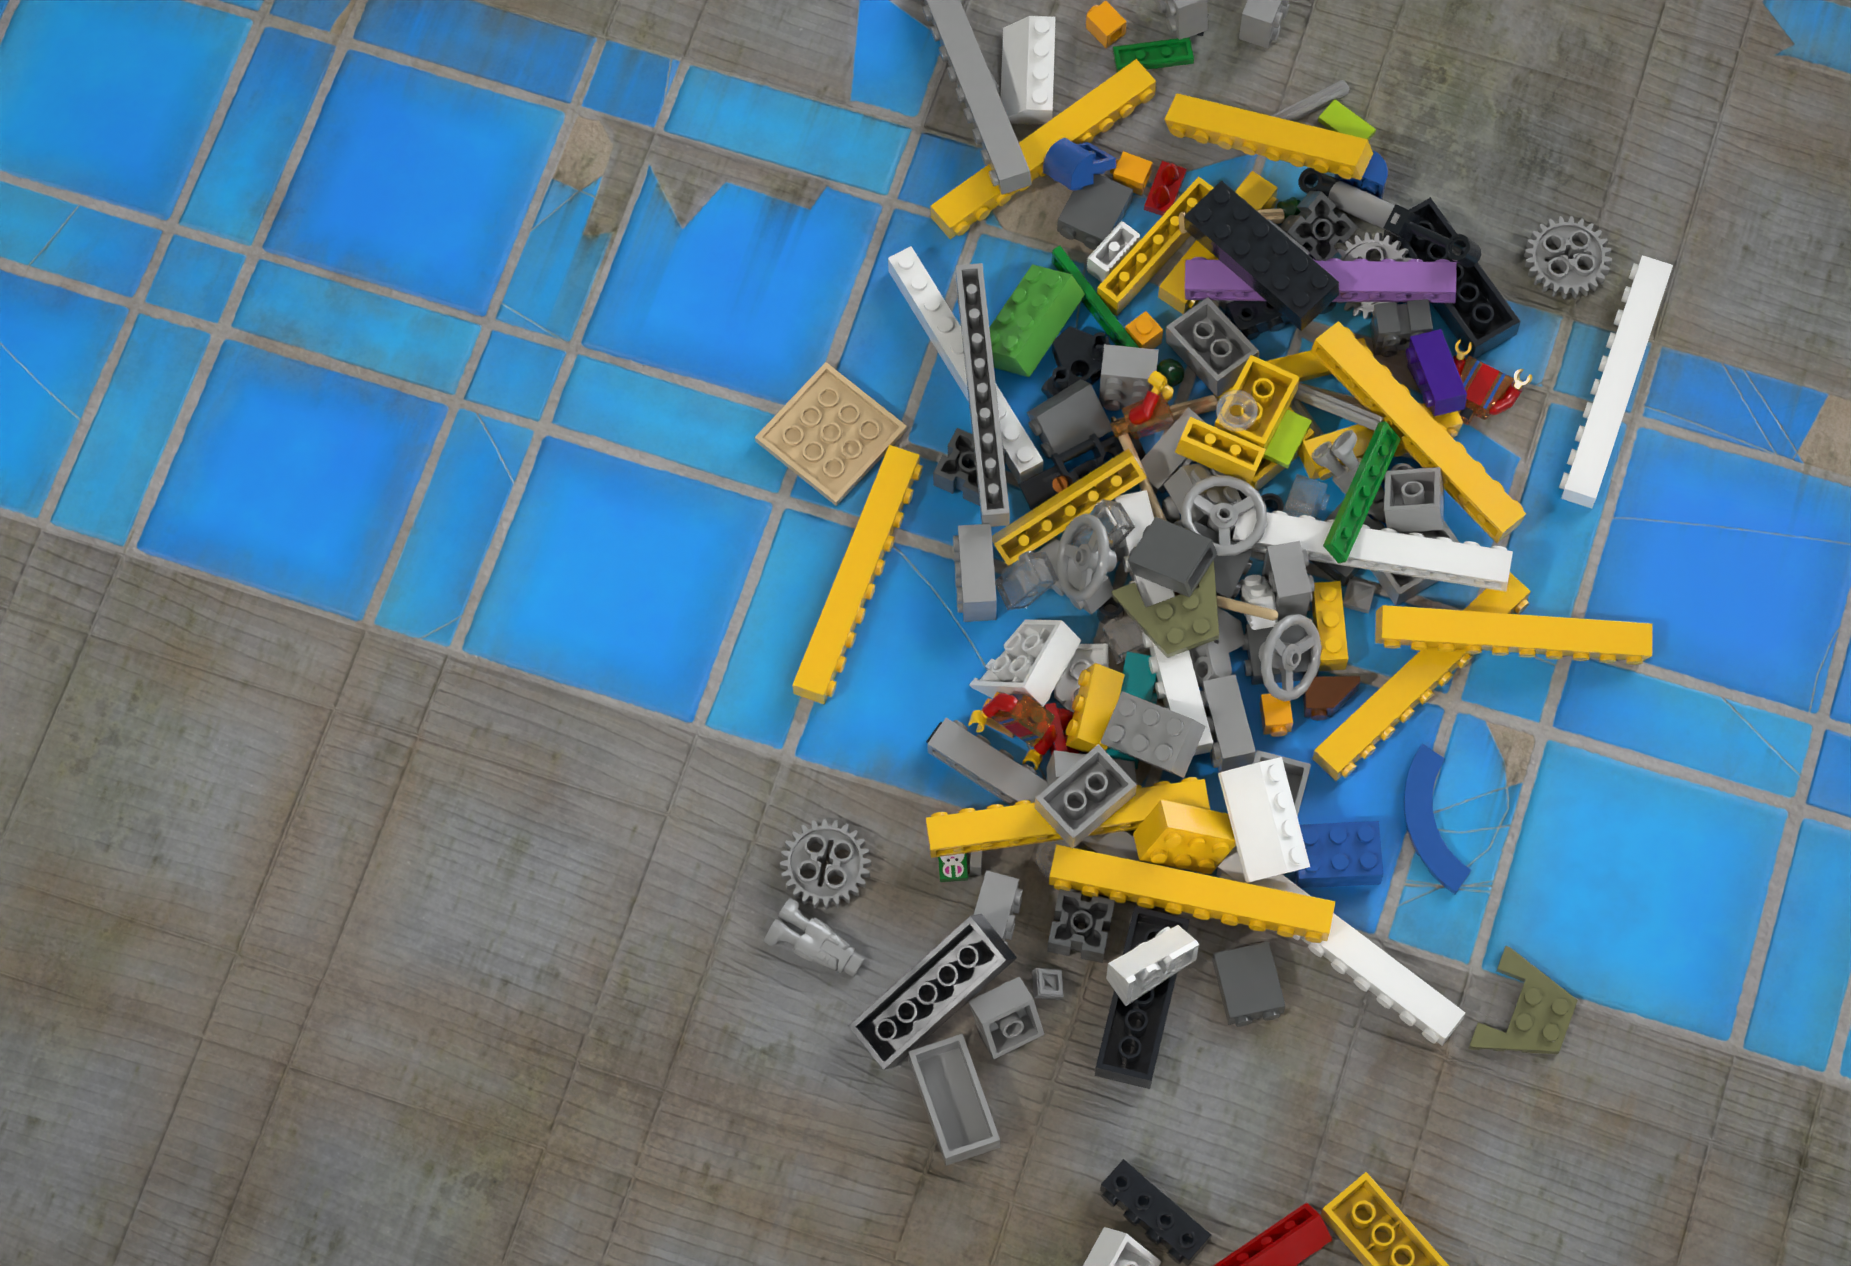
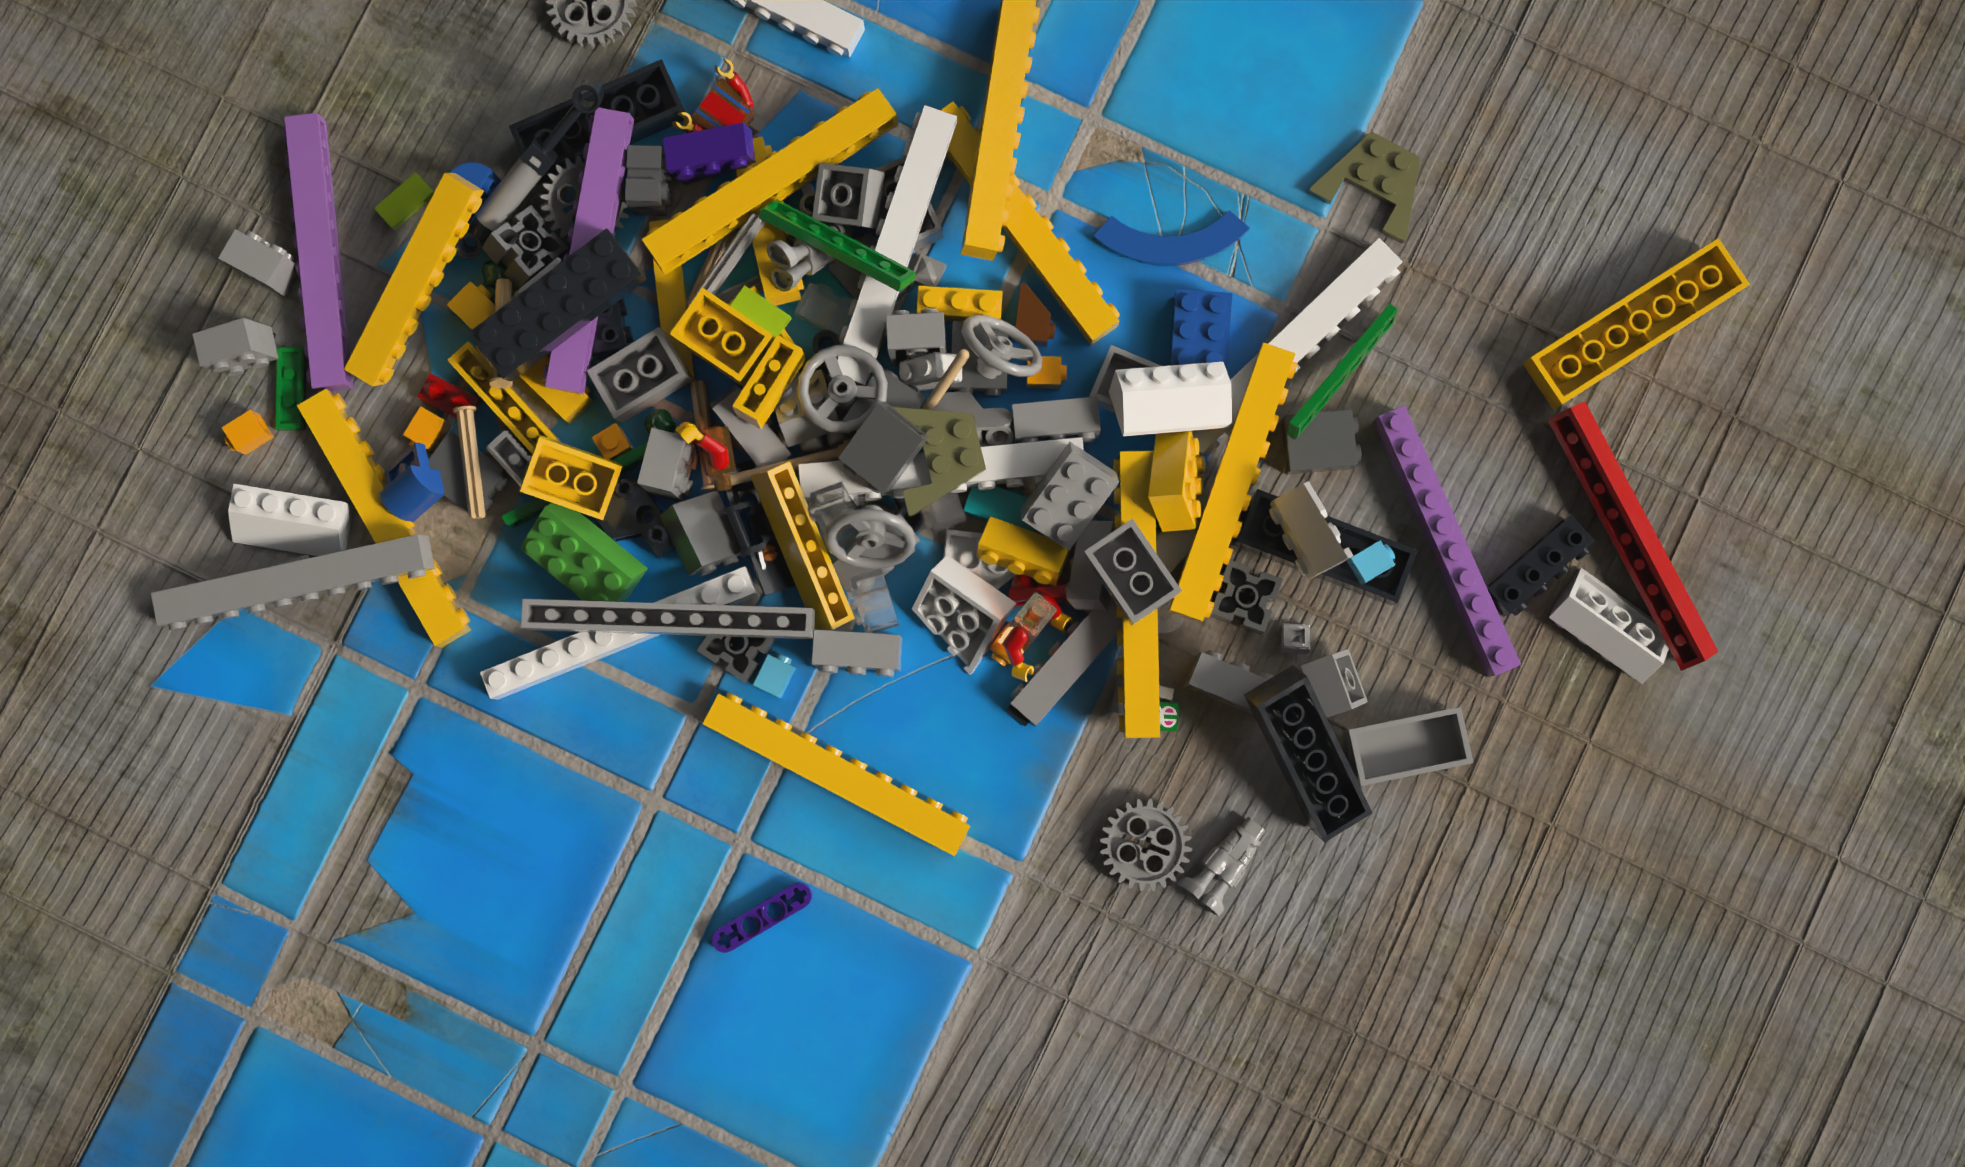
camera: 80 degrees left, 15 degrees up
tan plate [755,362,907,506] -> none
clear piece [1216,390,1258,431] -> none
light grey axle [1272,80,1350,121] -> none
none -> medium lavender brick [282,113,353,392]
none -> tan axle [453,406,485,519]
none -> yellow brick [520,435,622,520]
none -> dark purple beam [712,882,813,953]
none -> medium azure brick [753,653,796,698]
none -> green tile [1287,303,1398,440]
none -> medium azure brick [1346,540,1395,585]
none -> medium lavender brick [1373,405,1521,677]

